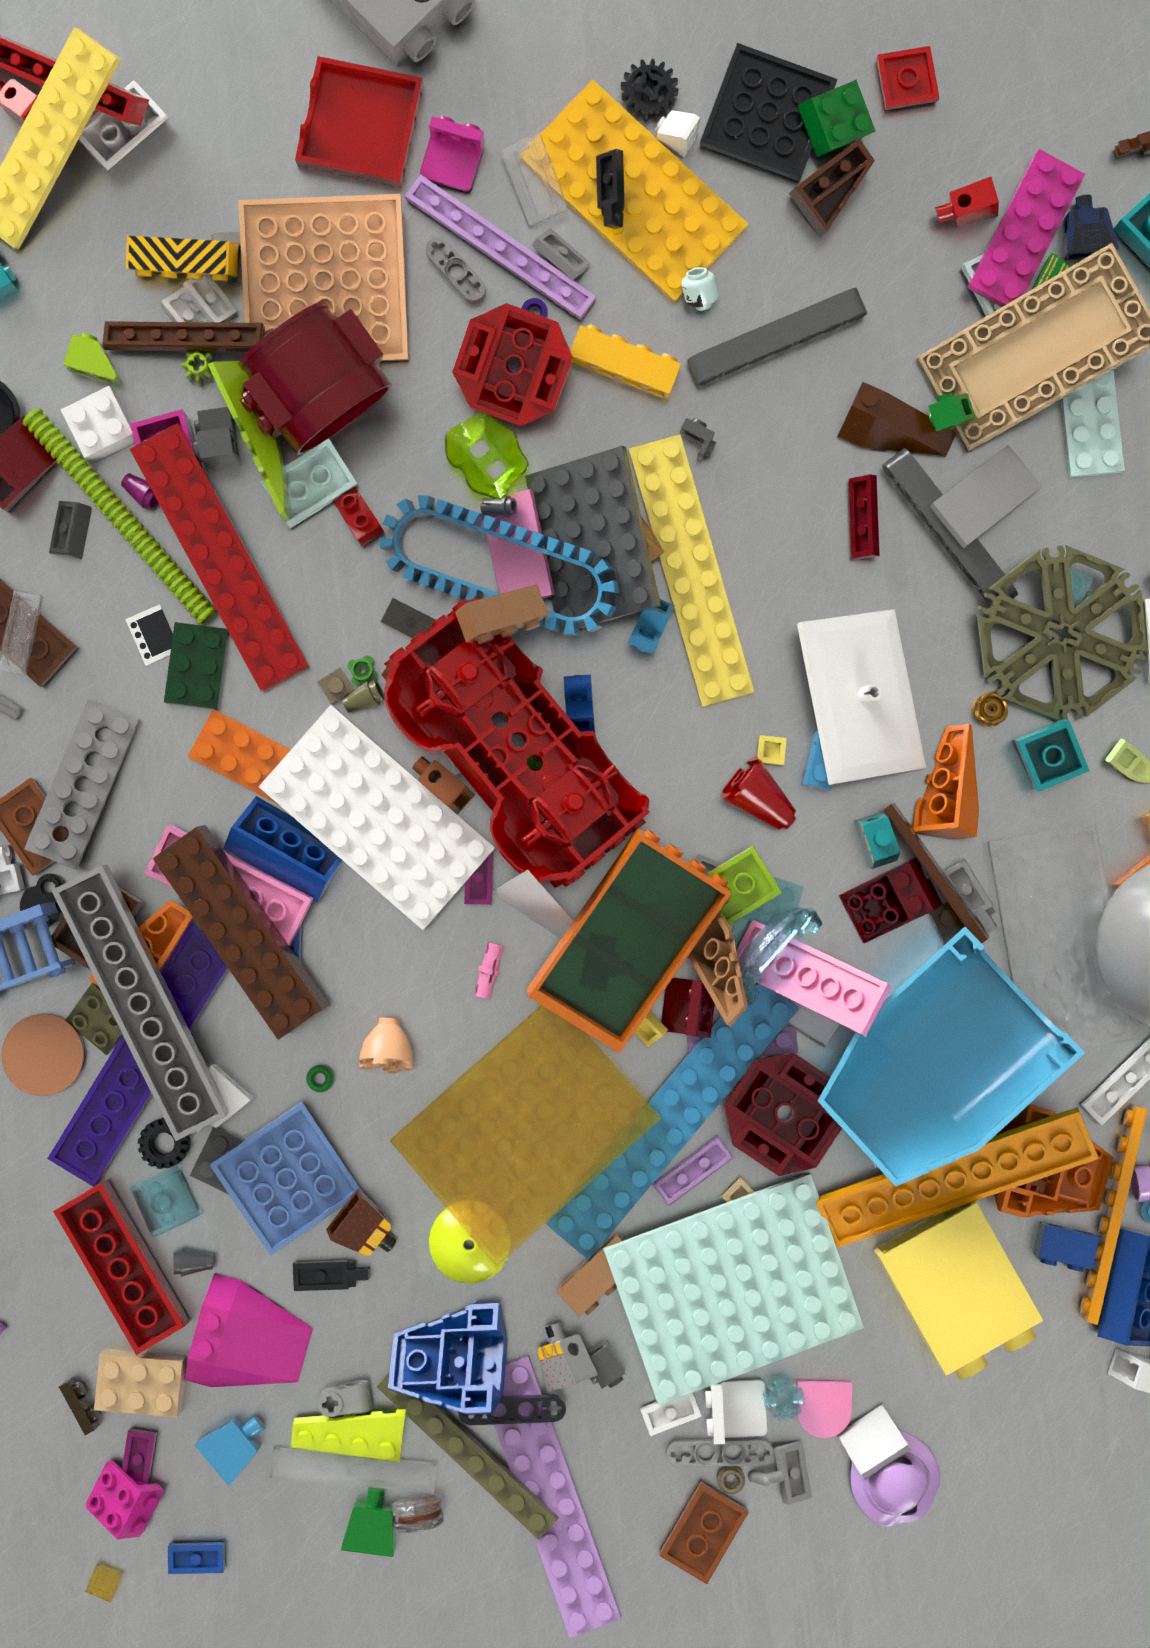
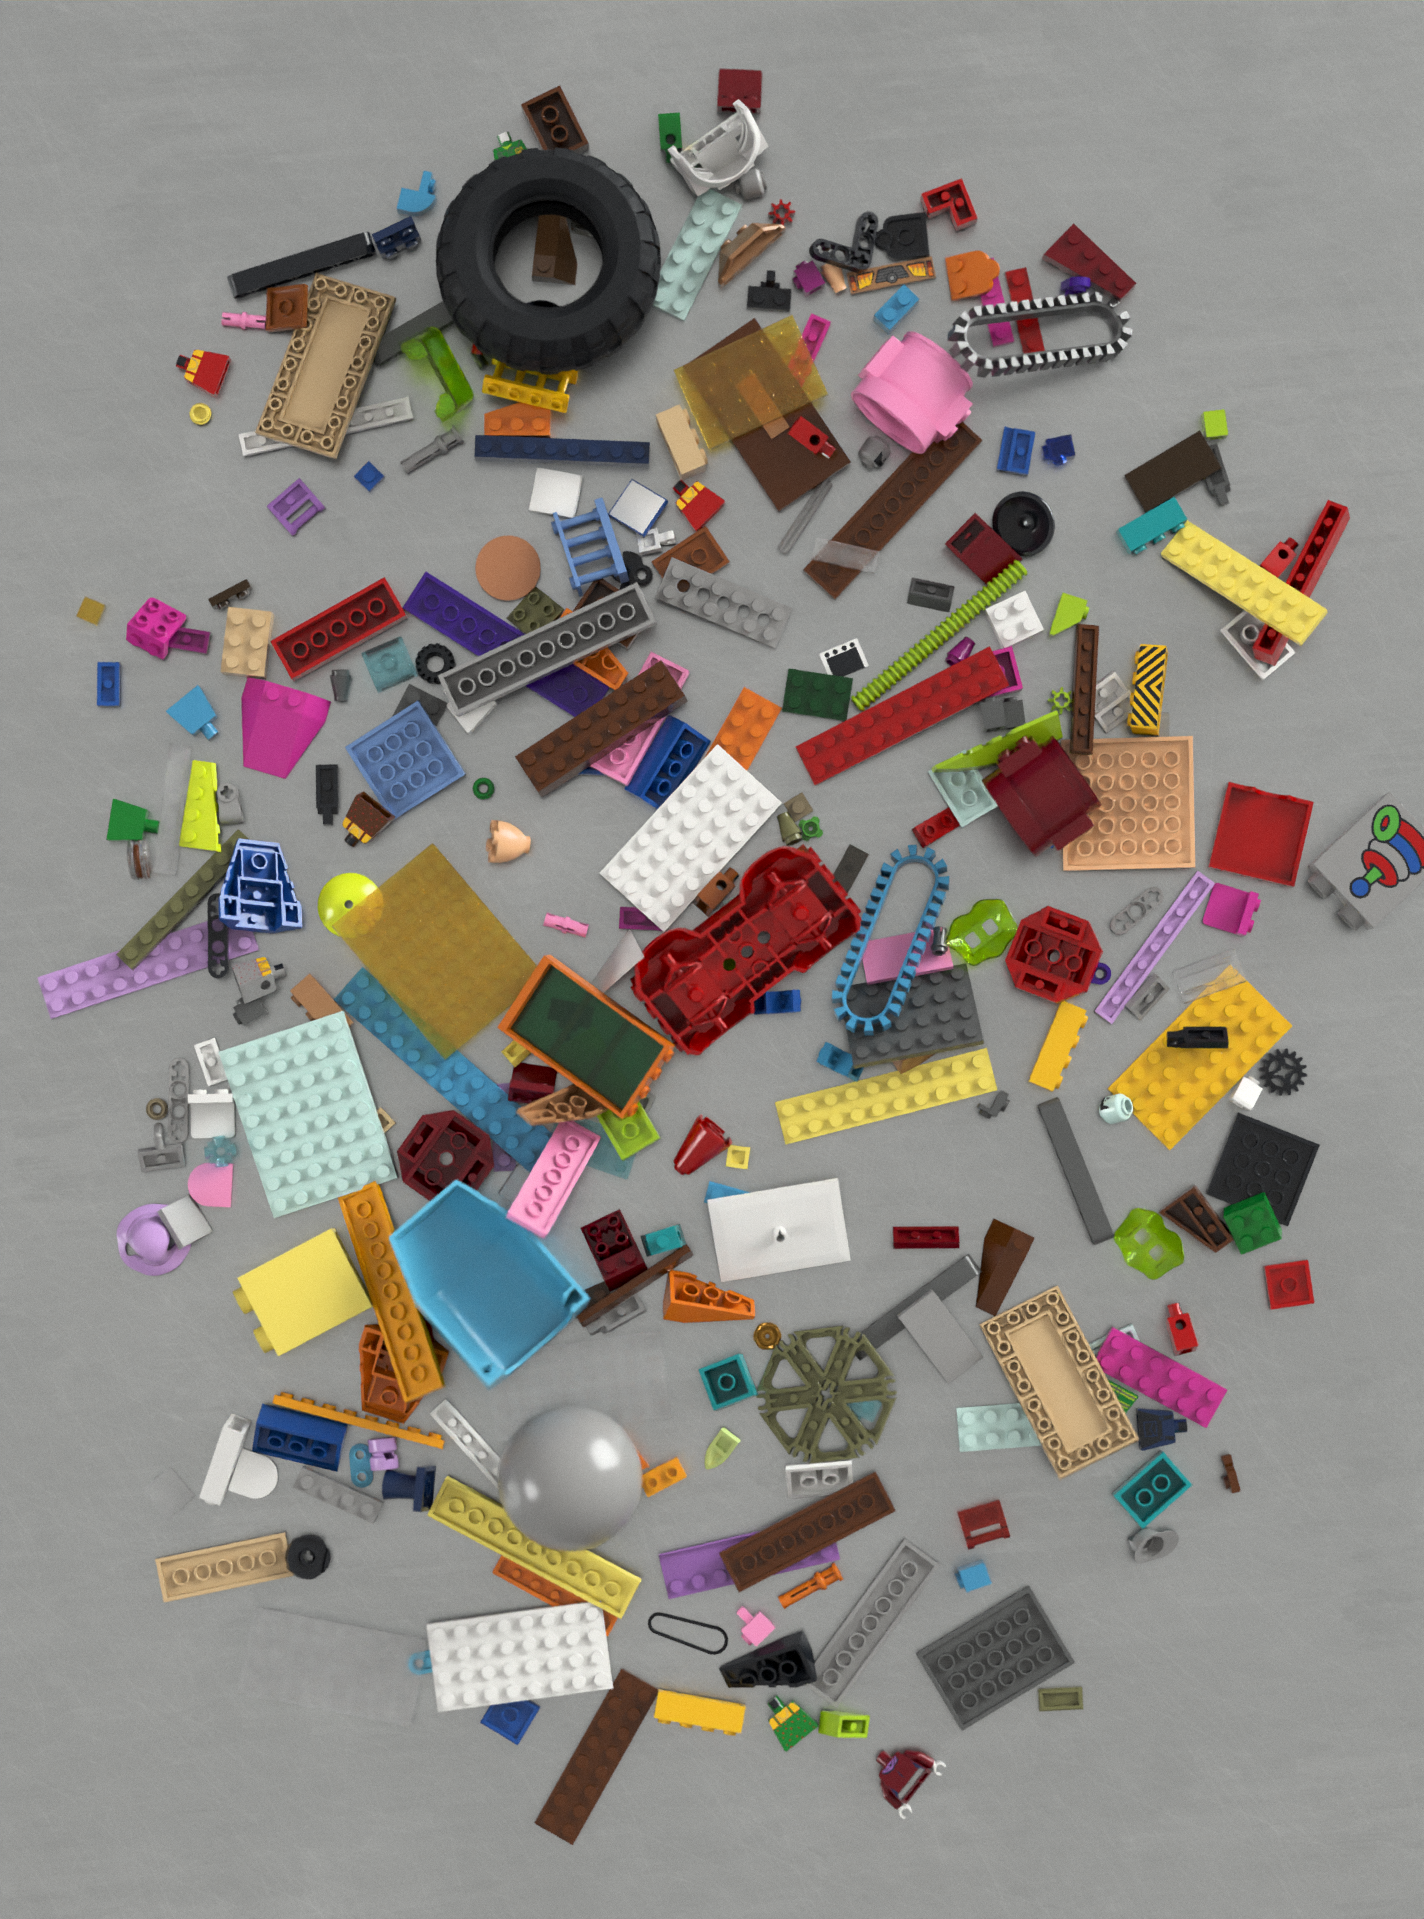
camera: 90 degrees right, 0 degrees up
medium nougat brick [455,584,548,644] -> none
lavender tile [652,1135,734,1206] -> none
dark orange plate [659,1481,749,1584] -> none
clear light blue windscreen [738,906,823,1005] -> none
green brick [928,392,976,432] -> none
blue brick [1033,1221,1099,1272] -> none
none -> clear neon green piece [1114,1208,1184,1280]

